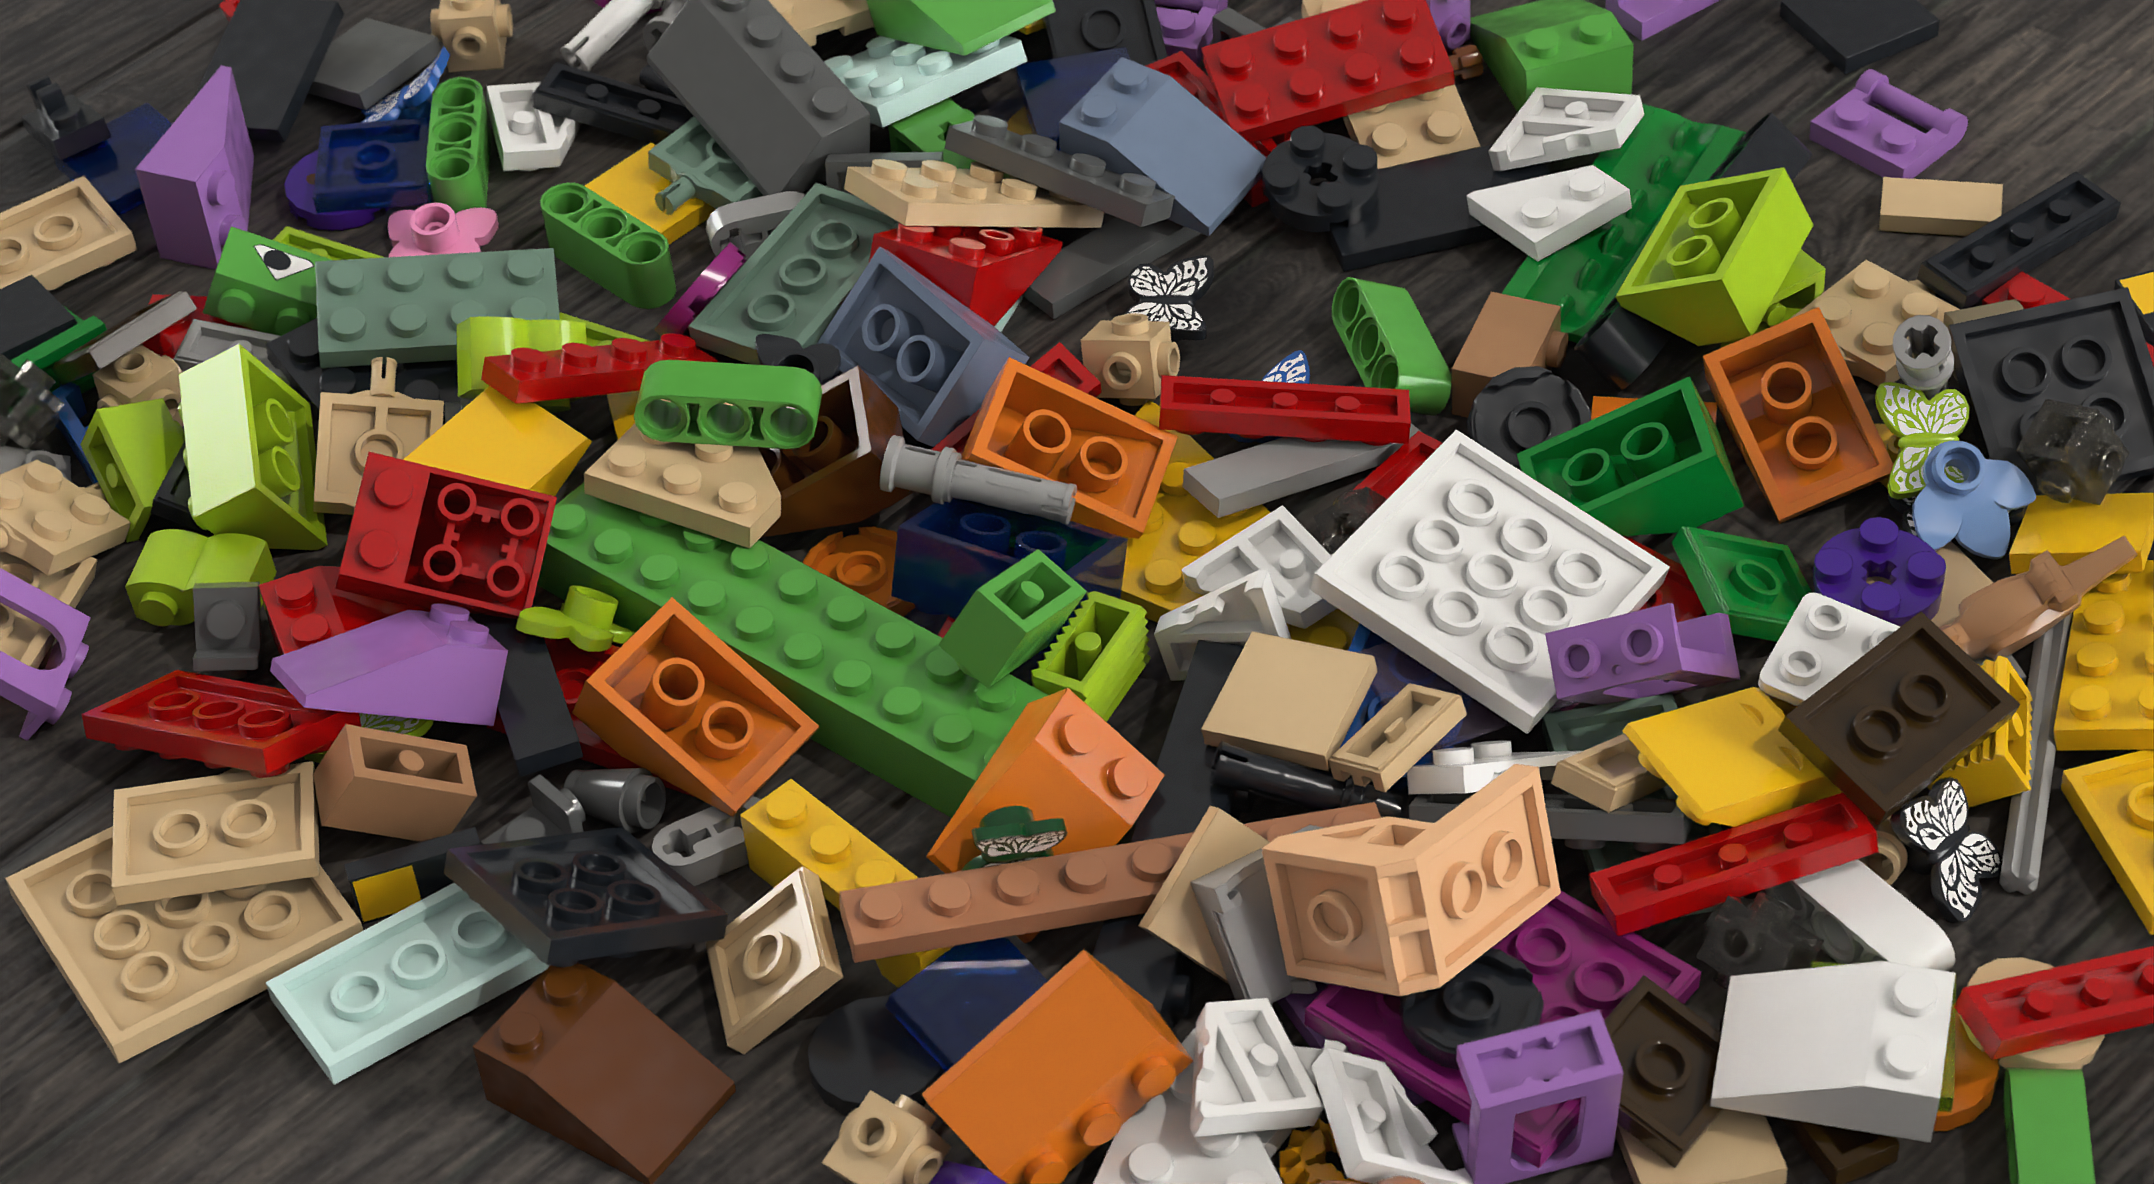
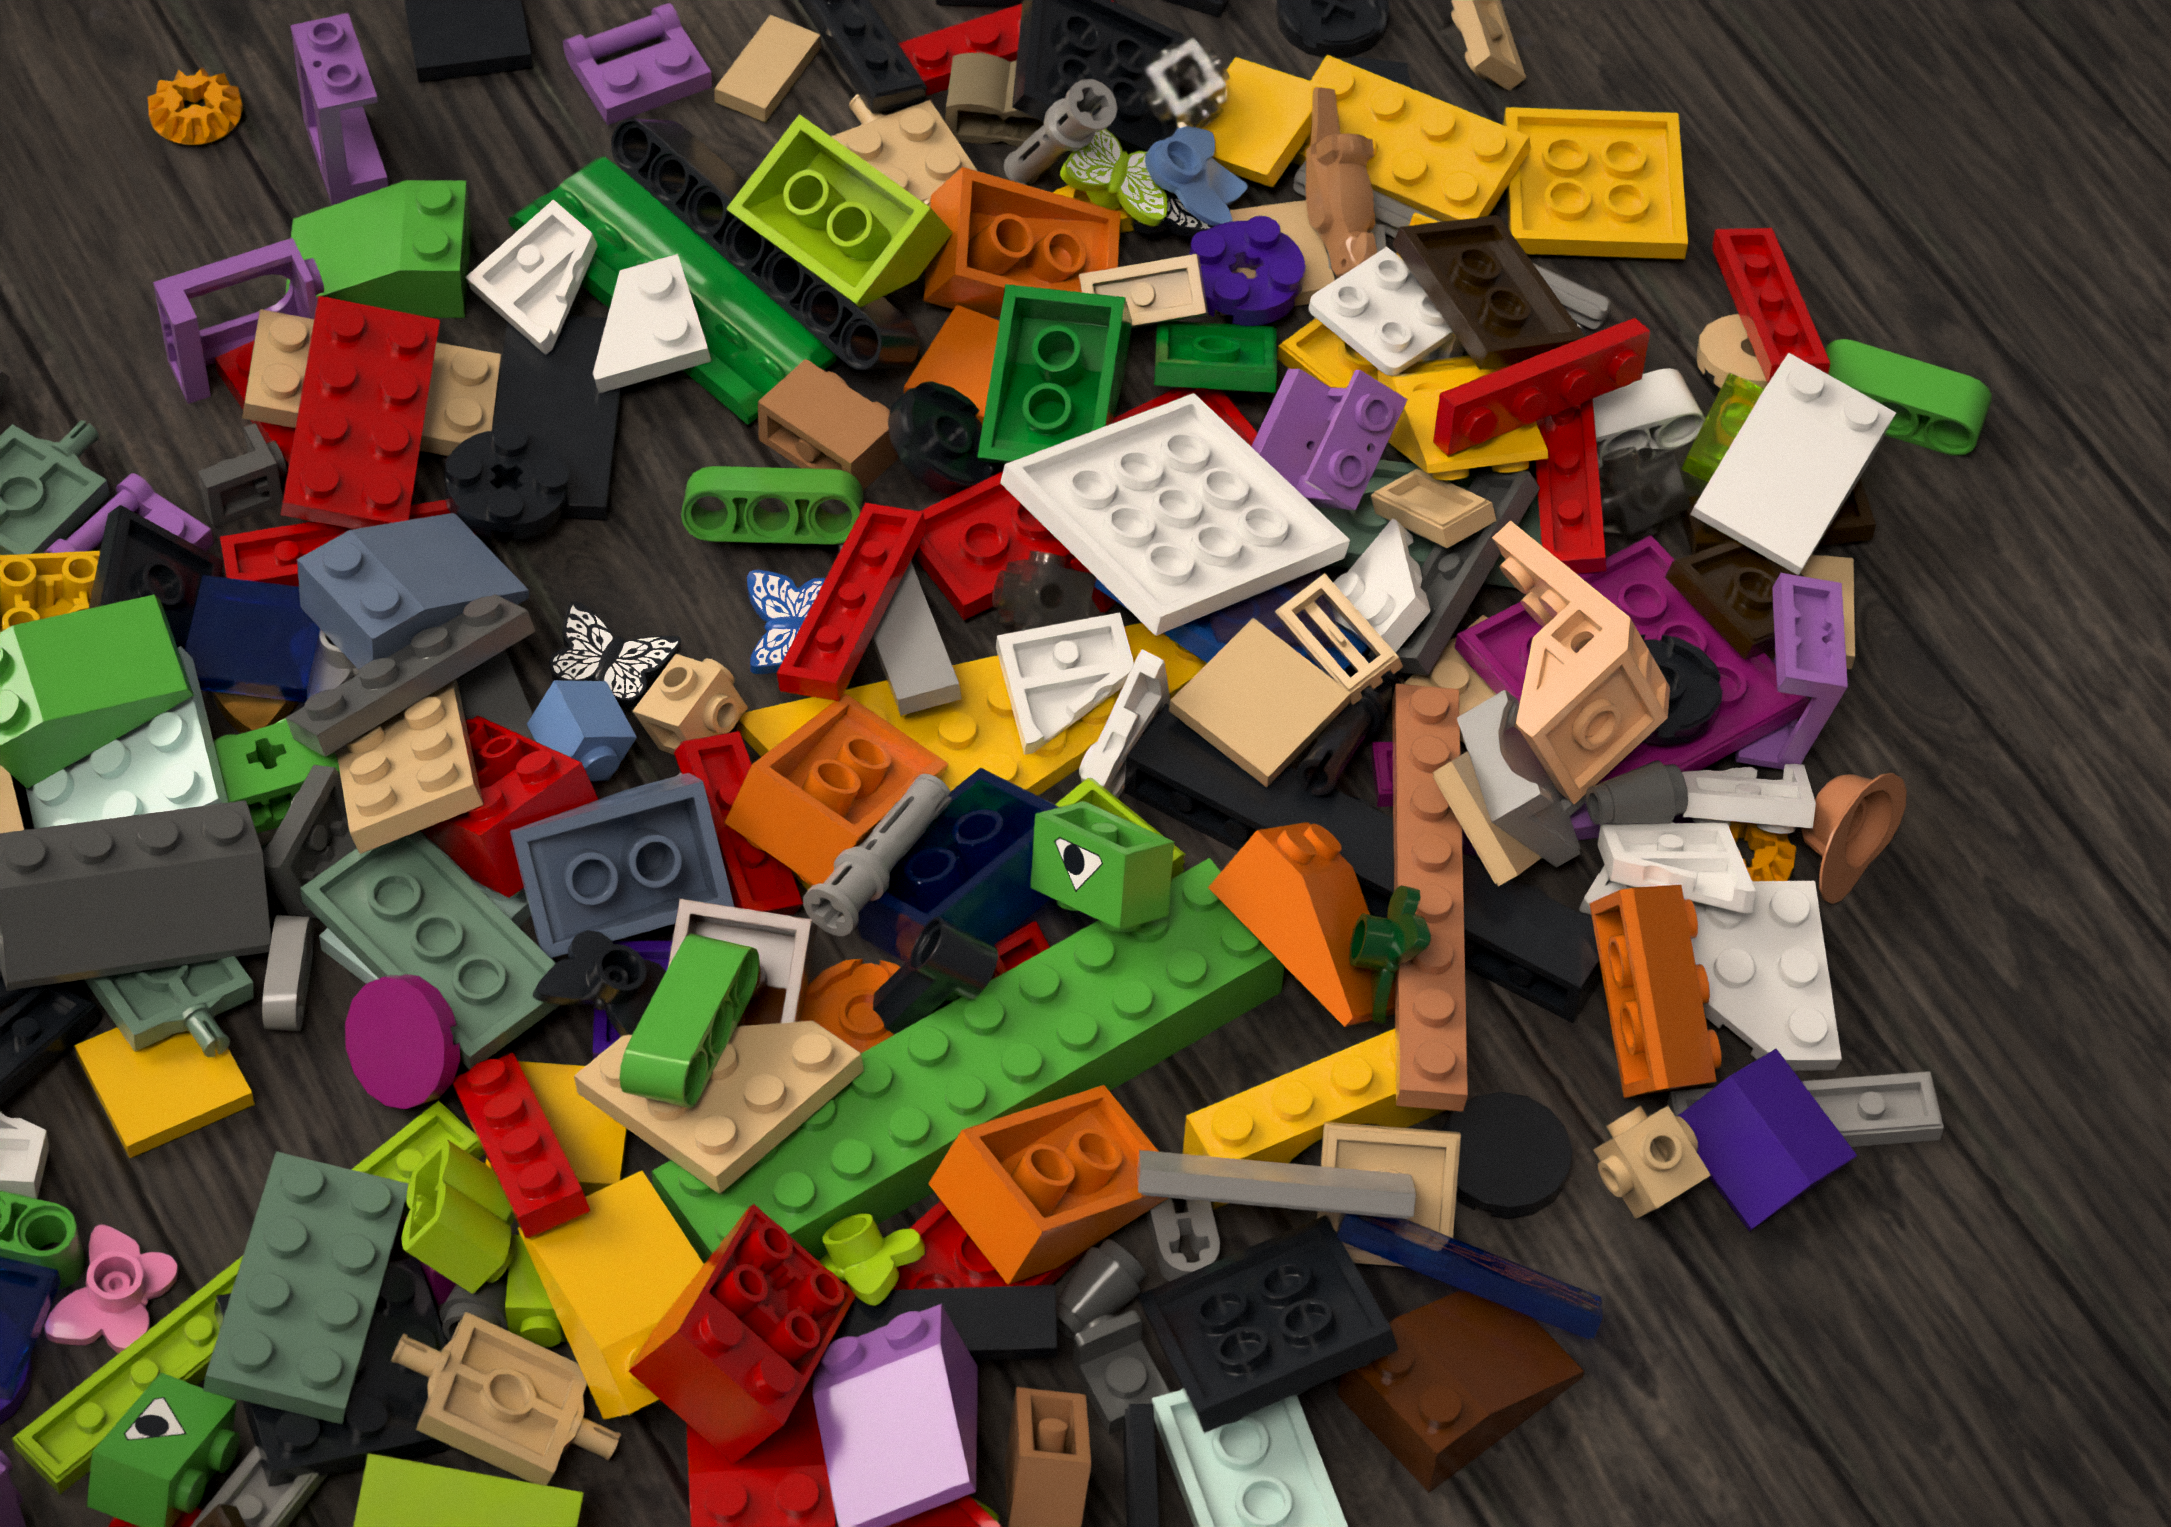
camera: 80 degrees left, 10 degrees up
bright green beam [540,183,676,309] -> none
clear blue tile [885,937,1048,1072] -> none
none -> medium blue brick [527,680,637,782]
none -> black piece [873,917,998,1034]
none -> tan plate [1079,254,1209,328]
none -> light grey tile [1137,1150,1416,1219]
none -> clear blue tile [1337,1213,1603,1339]
none -> red plate [1433,318,1650,455]
none -> dark grey cone [1586,760,1688,825]

